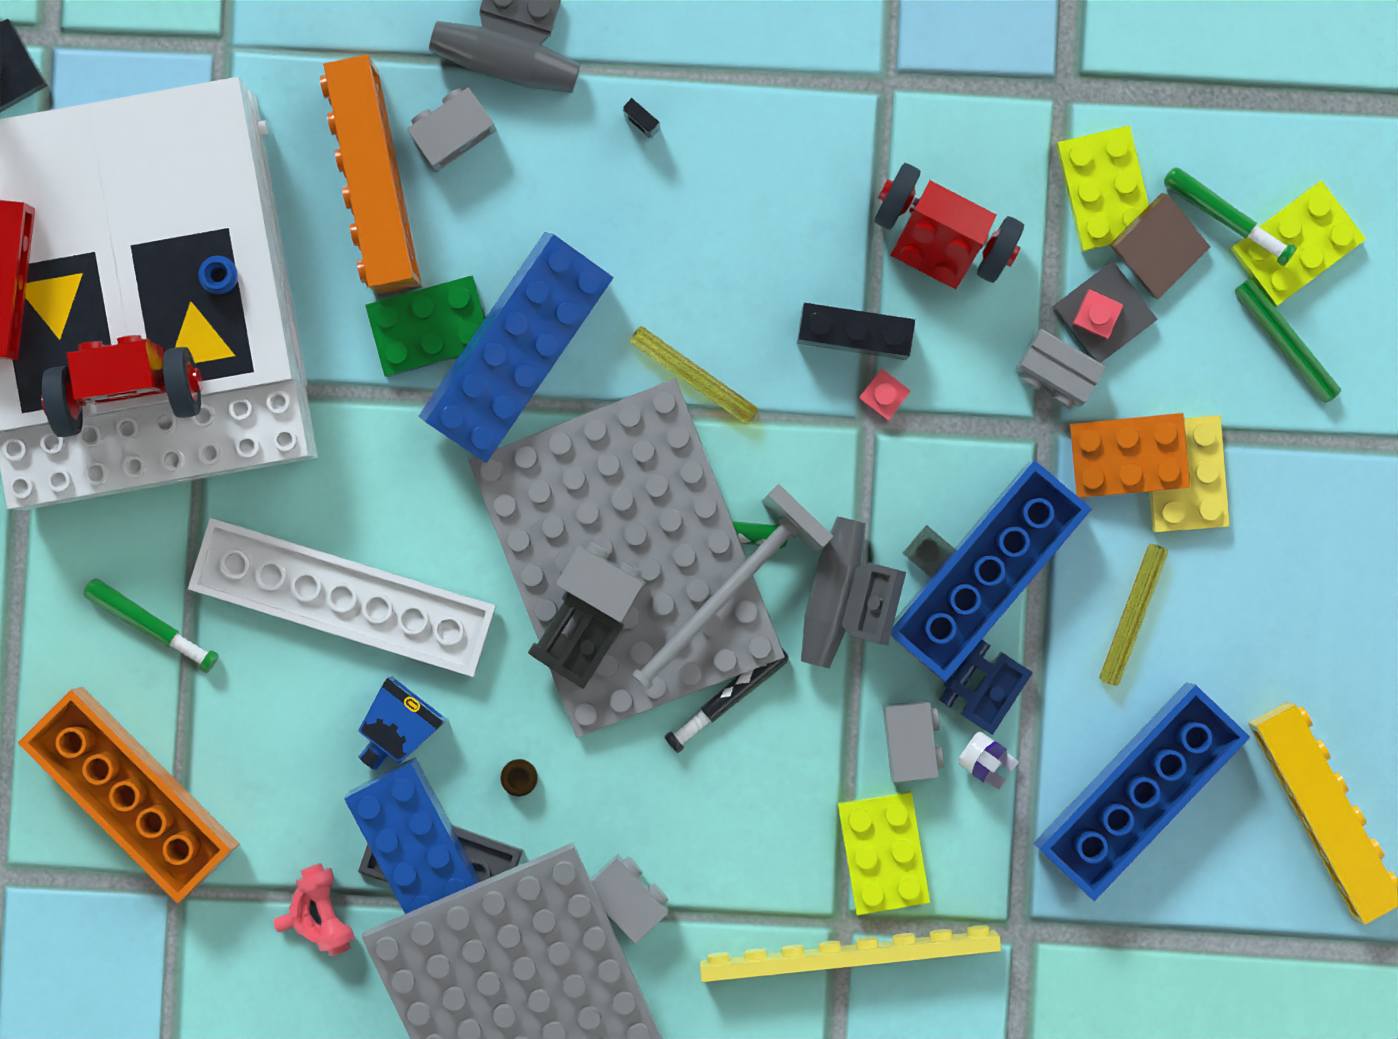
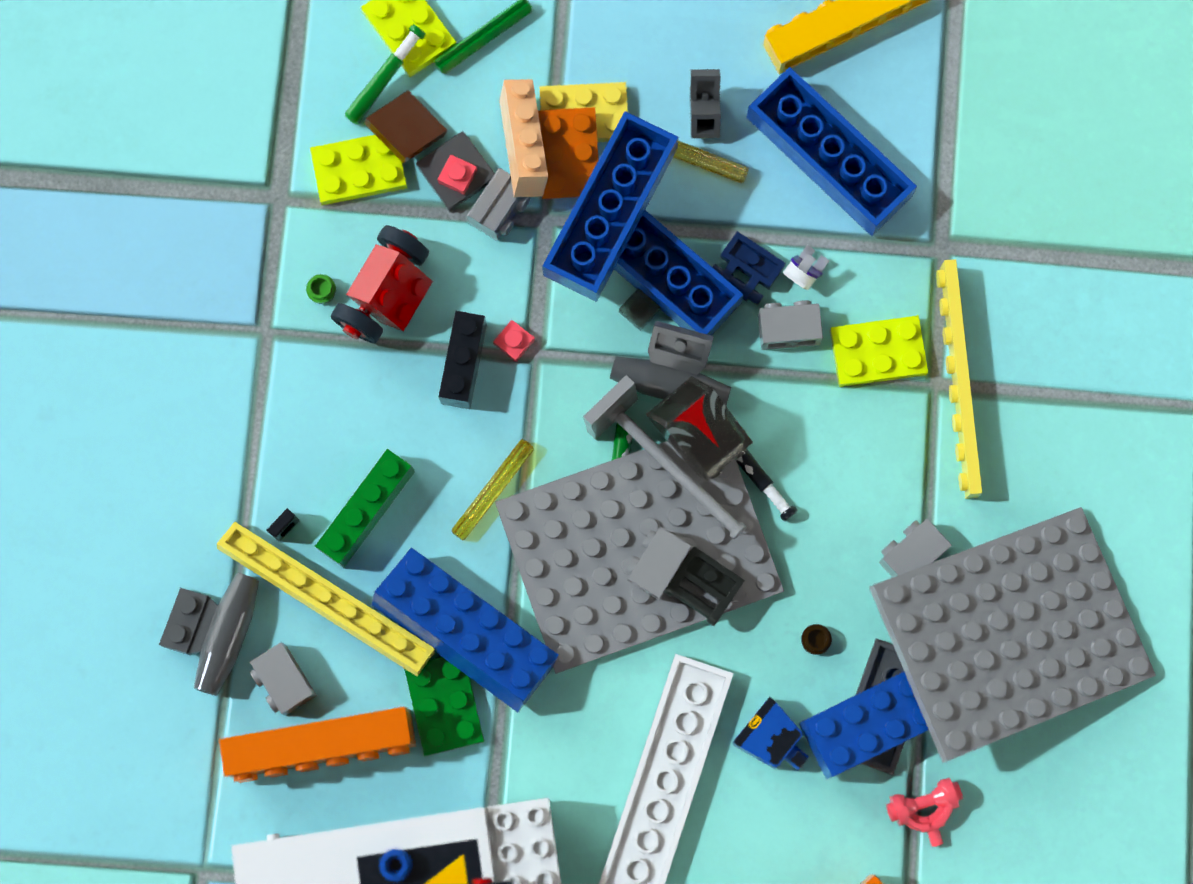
camera: 85 degrees left, 10 degrees down
none -> light yellow plate [217,522,435,676]
none -> bright green plate [306,274,336,304]
none -> green brick [315,449,415,568]
none -> light nougat brick [499,79,548,197]
none -> blue brick [542,111,679,302]
none -> clear smoke slope [646,376,753,482]
none -> dark grey brick [690,69,721,138]

